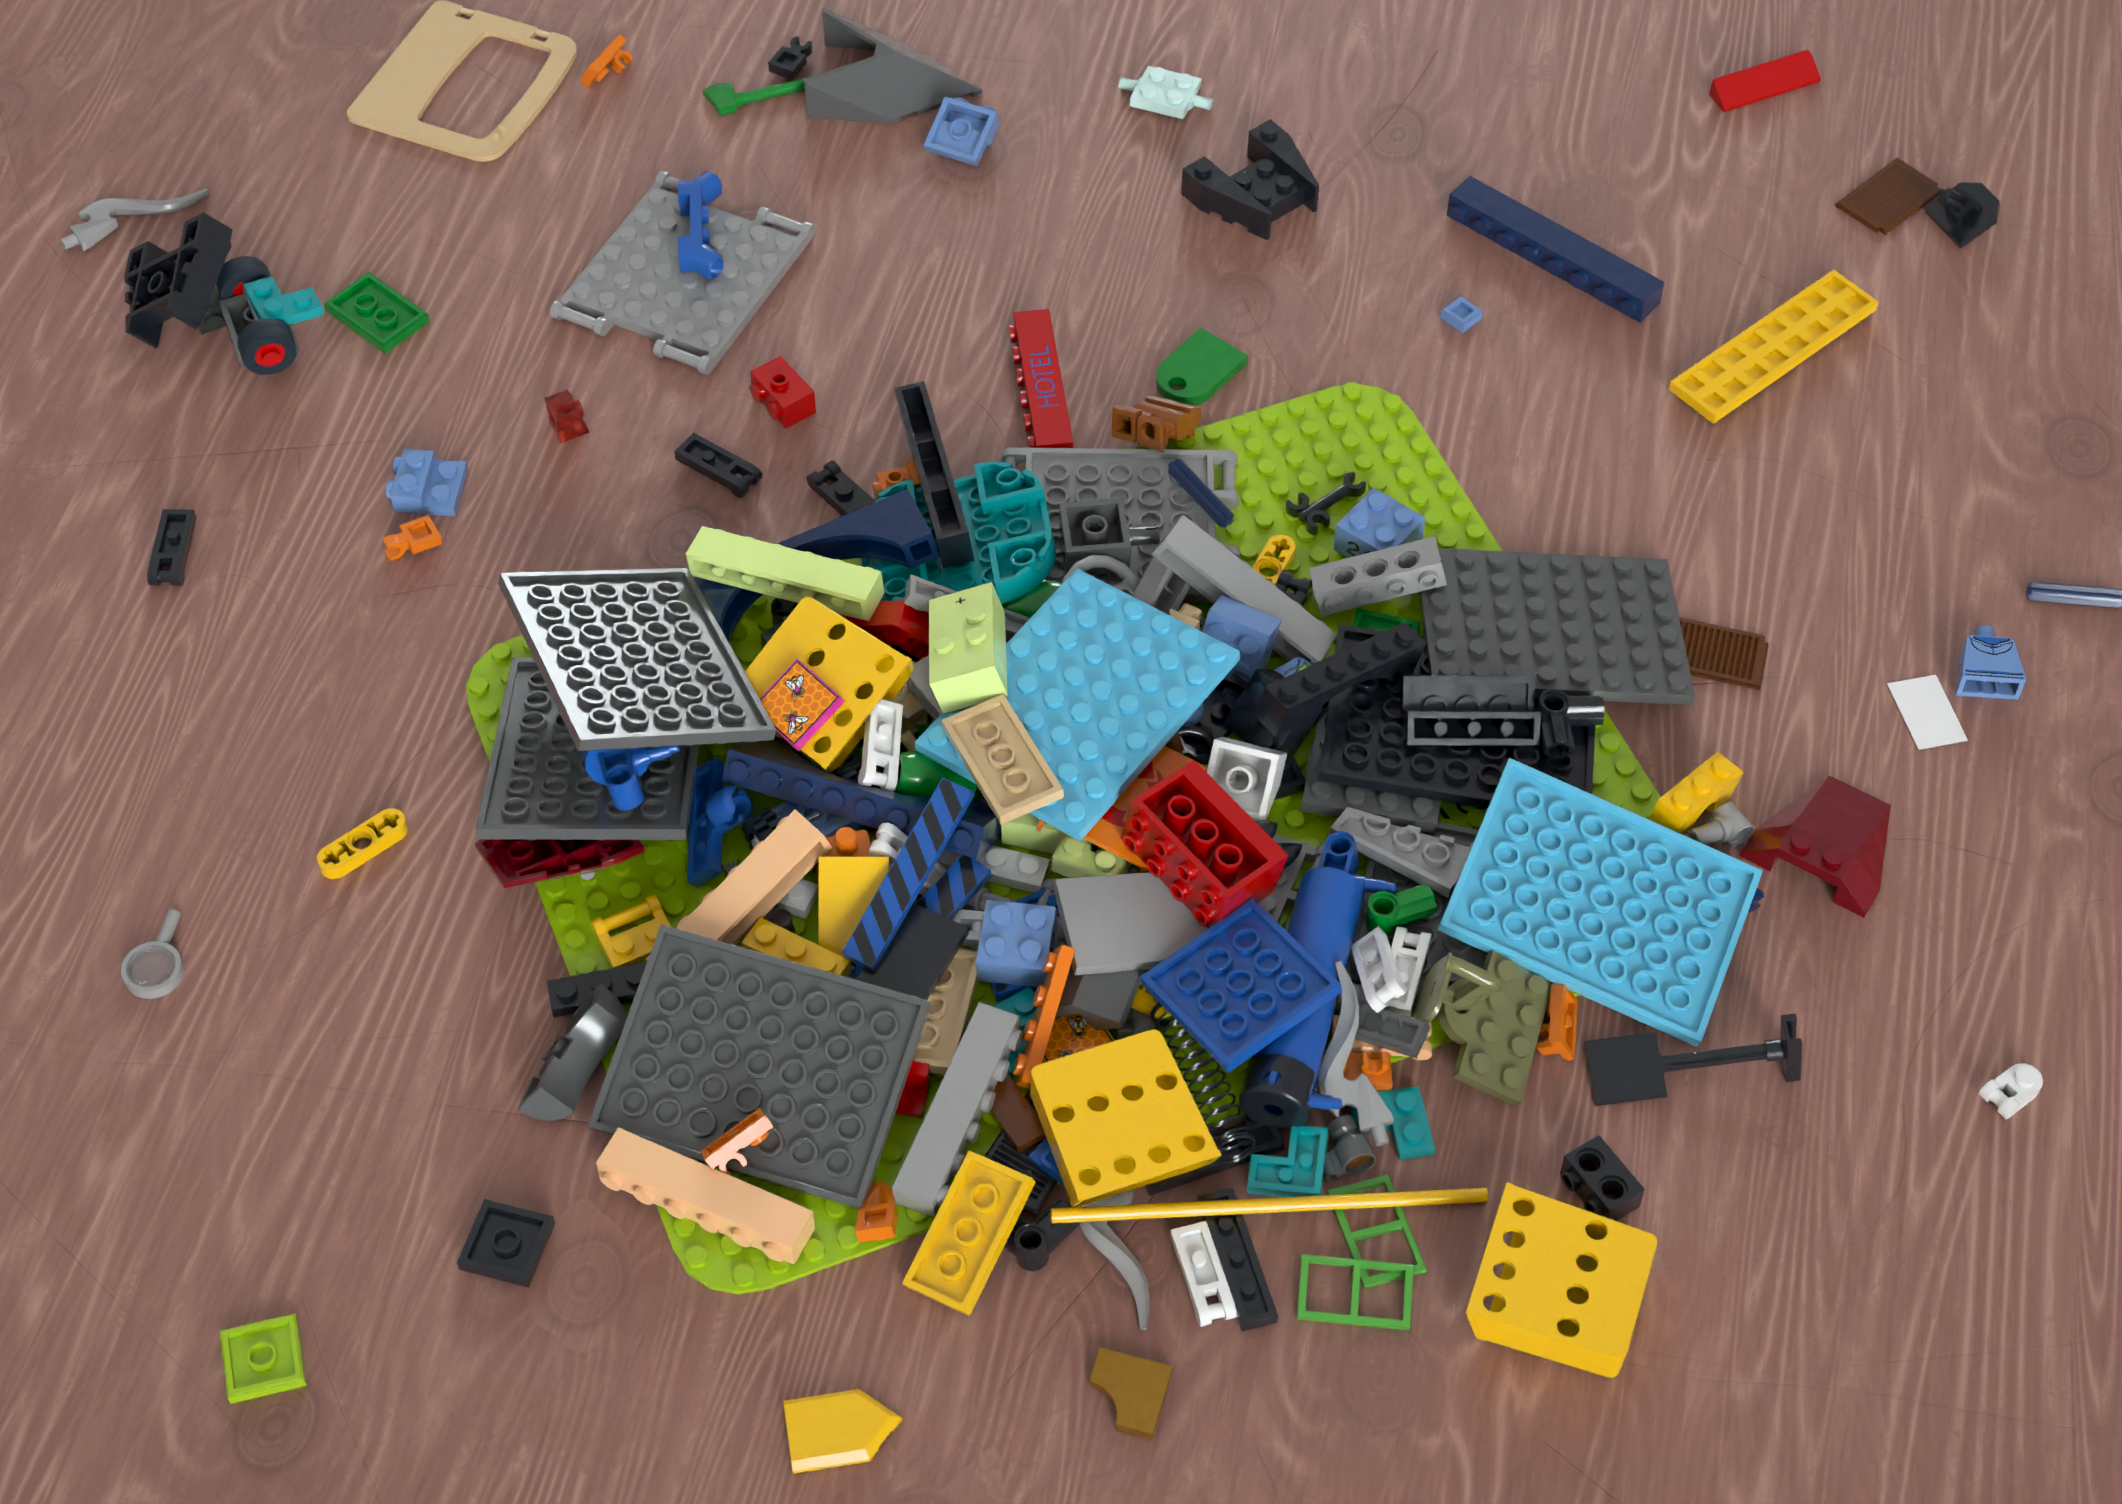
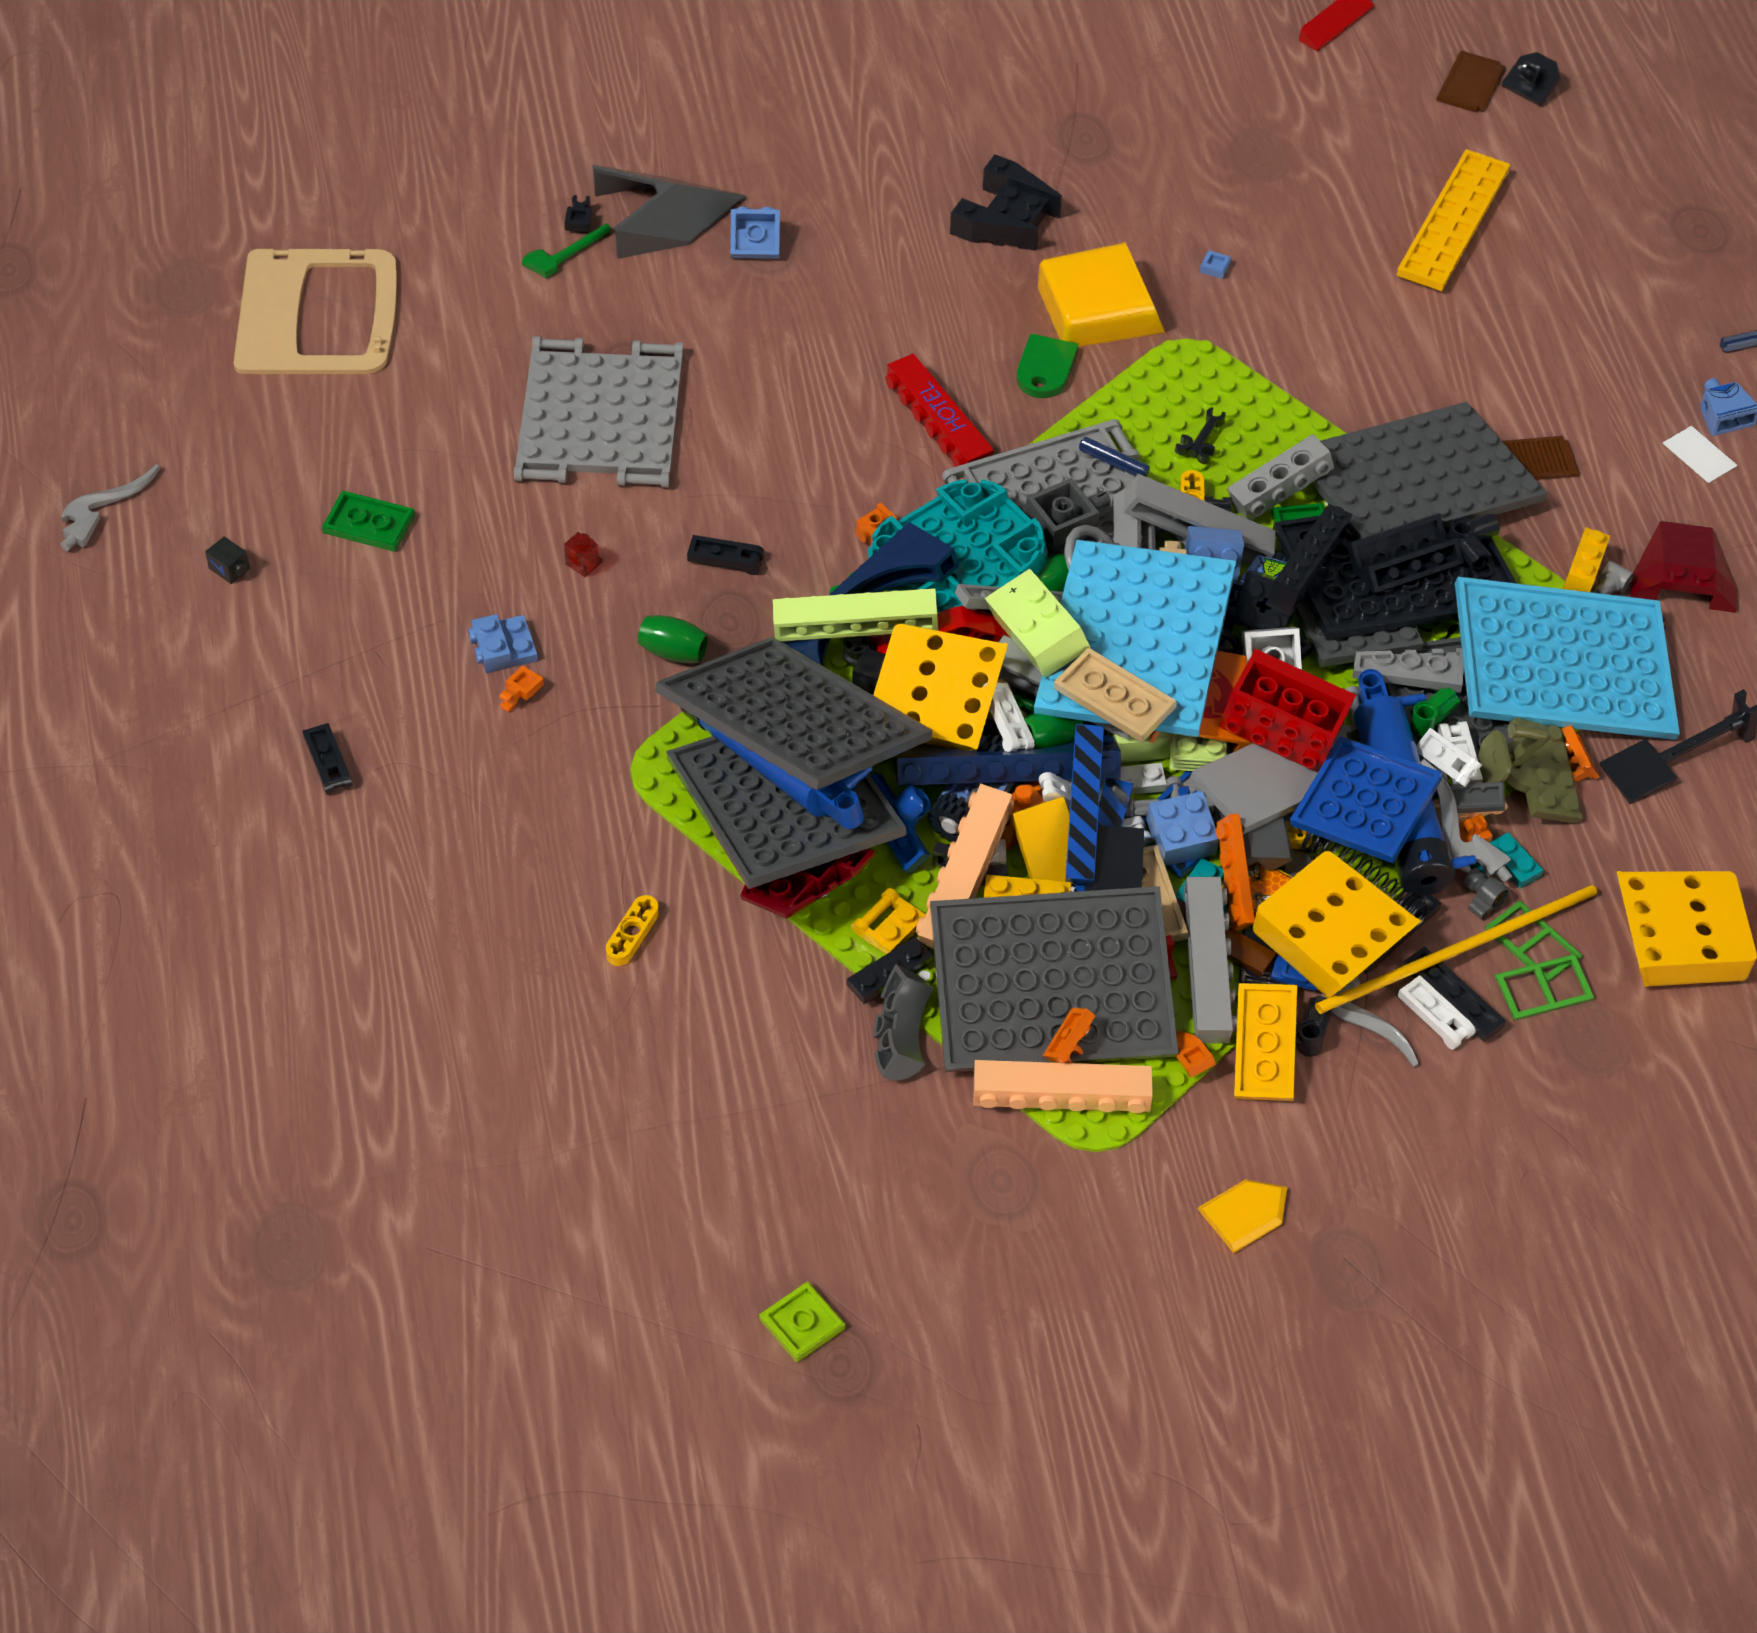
camera: 25 degrees left, 0 degrees up
piece [121,909,184,999] -> none
black wedge [124,212,233,348] -> none
black brick [216,256,299,375] -> none
teal plate [243,276,324,325] -> none
black plate [457,1199,555,1288] -> none
orange plate [579,34,633,88] -> none
blue plate [678,171,724,280] -> none
red brick [749,356,816,428] -> none
tile [760,659,845,751] -> none
black plate [806,460,875,516] -> none
black brick [894,381,975,569] -> none
pearl gold tile [1089,1347,1173,1440] -> none
dark orange hips [1112,395,1201,452] -> none
light aqua plate [1118,66,1213,119] -> none
teal plate [1247,1126,1328,1197] -> none
medium blue brick [1333,487,1425,558] -> none
dark blue brick [1447,176,1665,323] -> none
black brick [1560,1135,1645,1221] -> none
none -> green piece [638,615,709,663]
none -> yellow piece [1038,242,1165,347]

